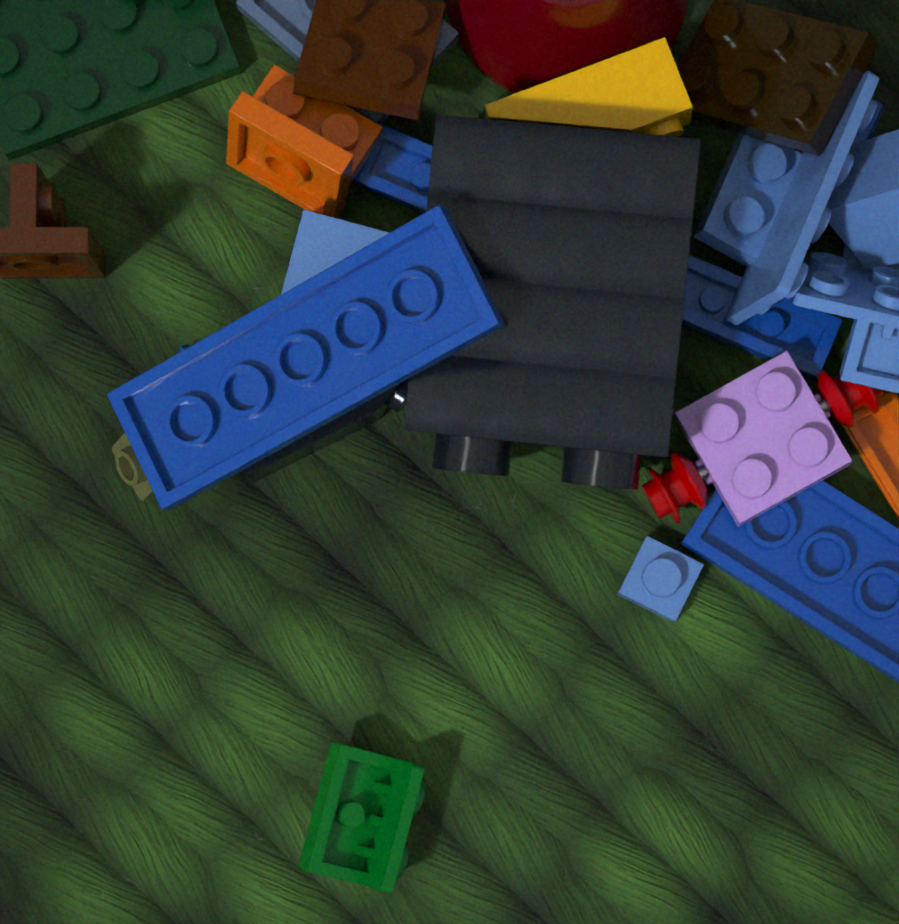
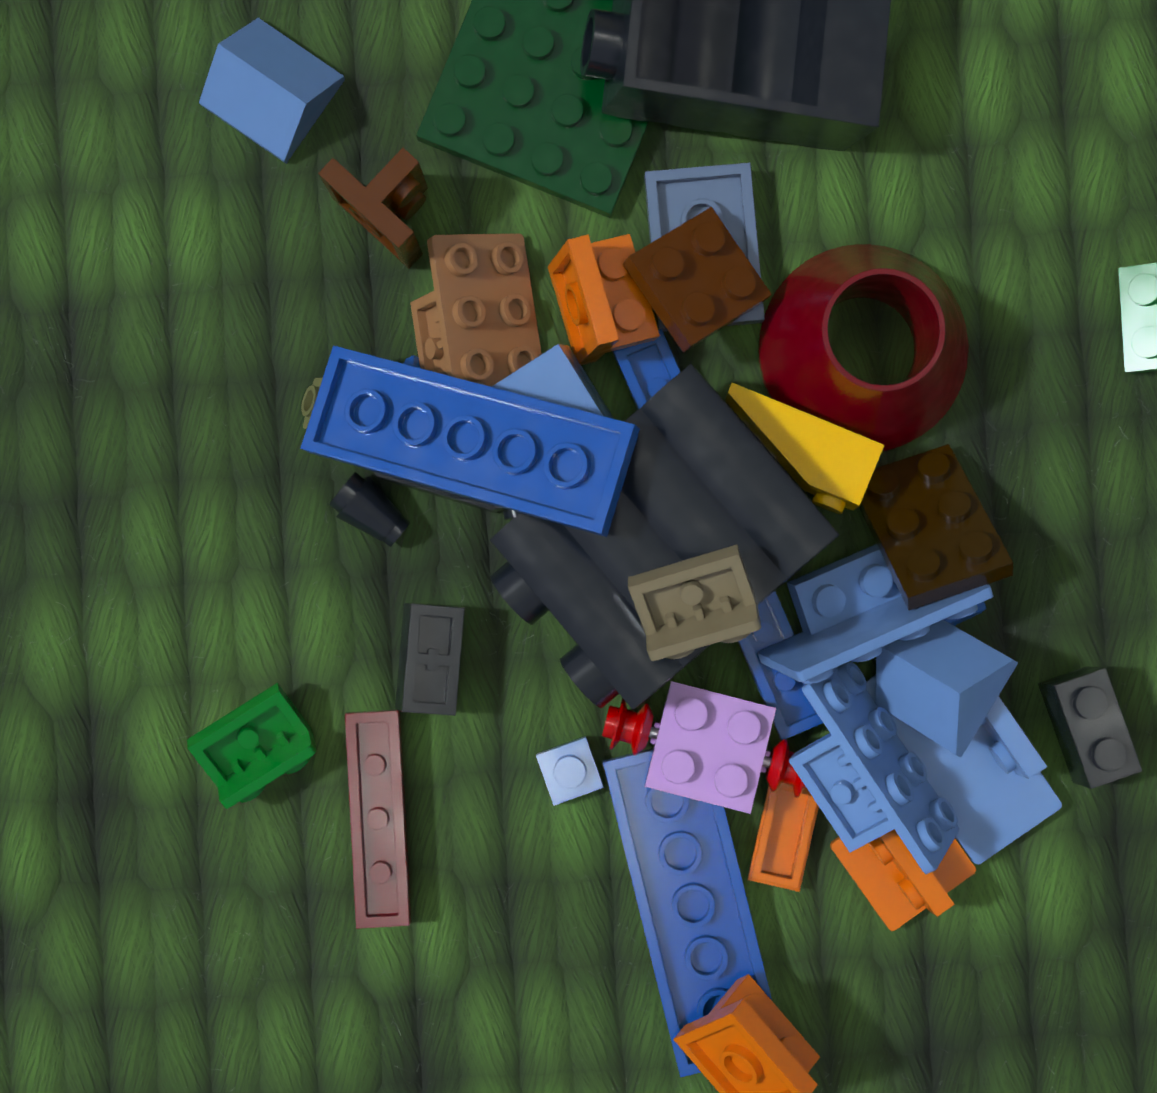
camera: 40 degrees right, 5 degrees up
none -> black cone [329,472,410,547]
none -> plate [345,710,412,929]
none -> black hinge [395,603,465,716]
none -> medium nougat bracket [410,234,542,387]
none -> dark tan bracket [628,544,761,661]

